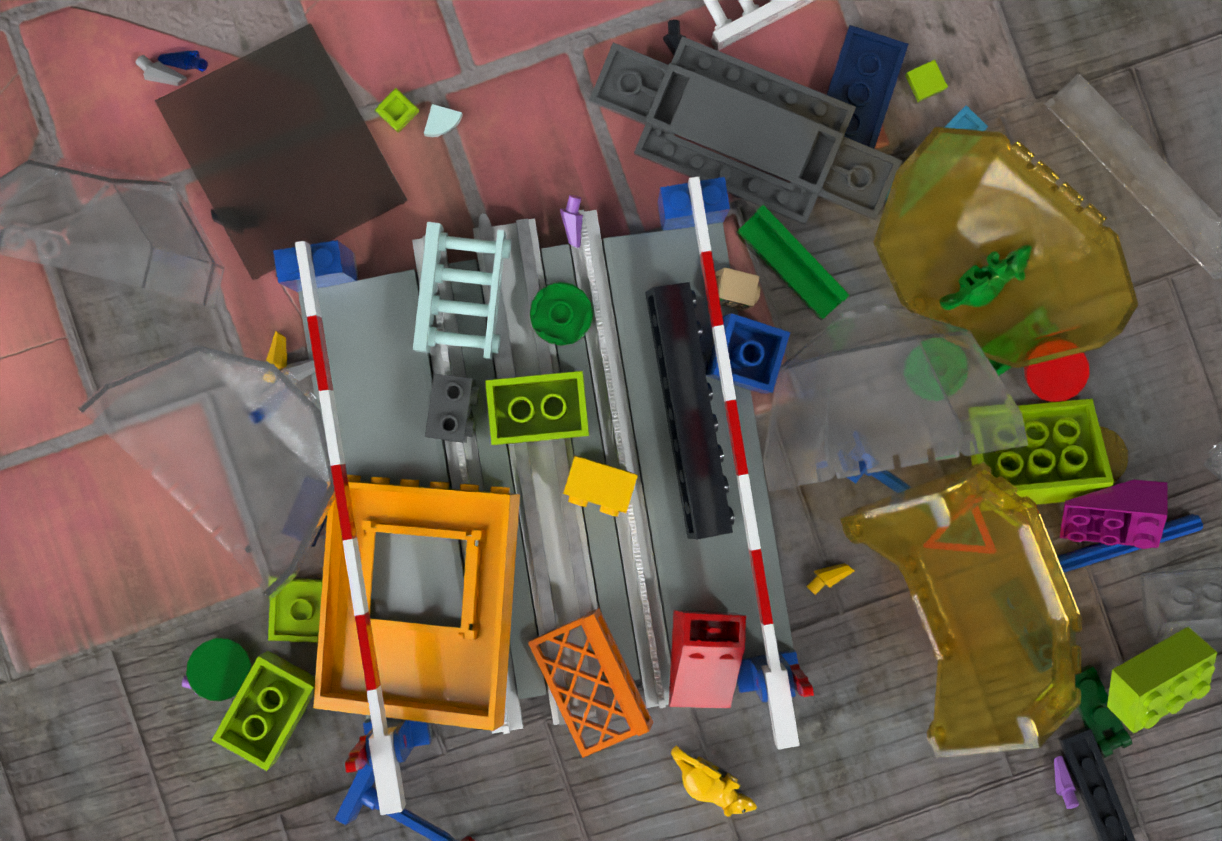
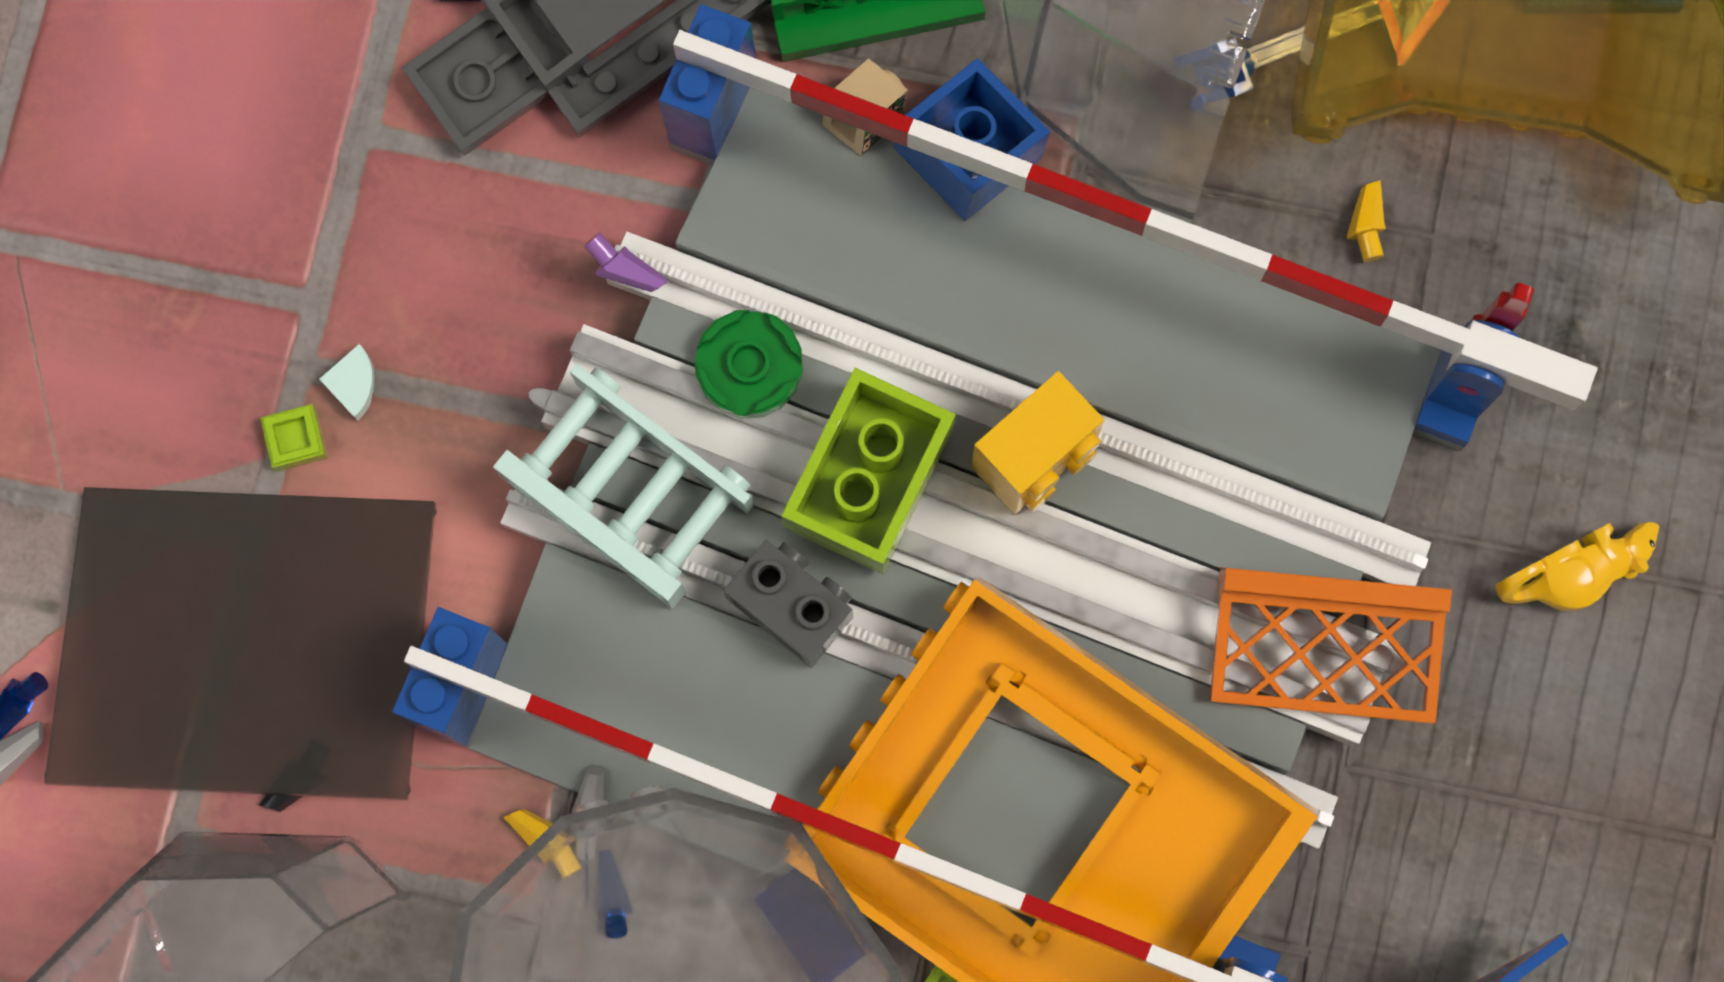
camera: 50 degrees left, 10 degrees down
black brick [645,282,735,540] -> none
slope [668,610,746,708] -> none

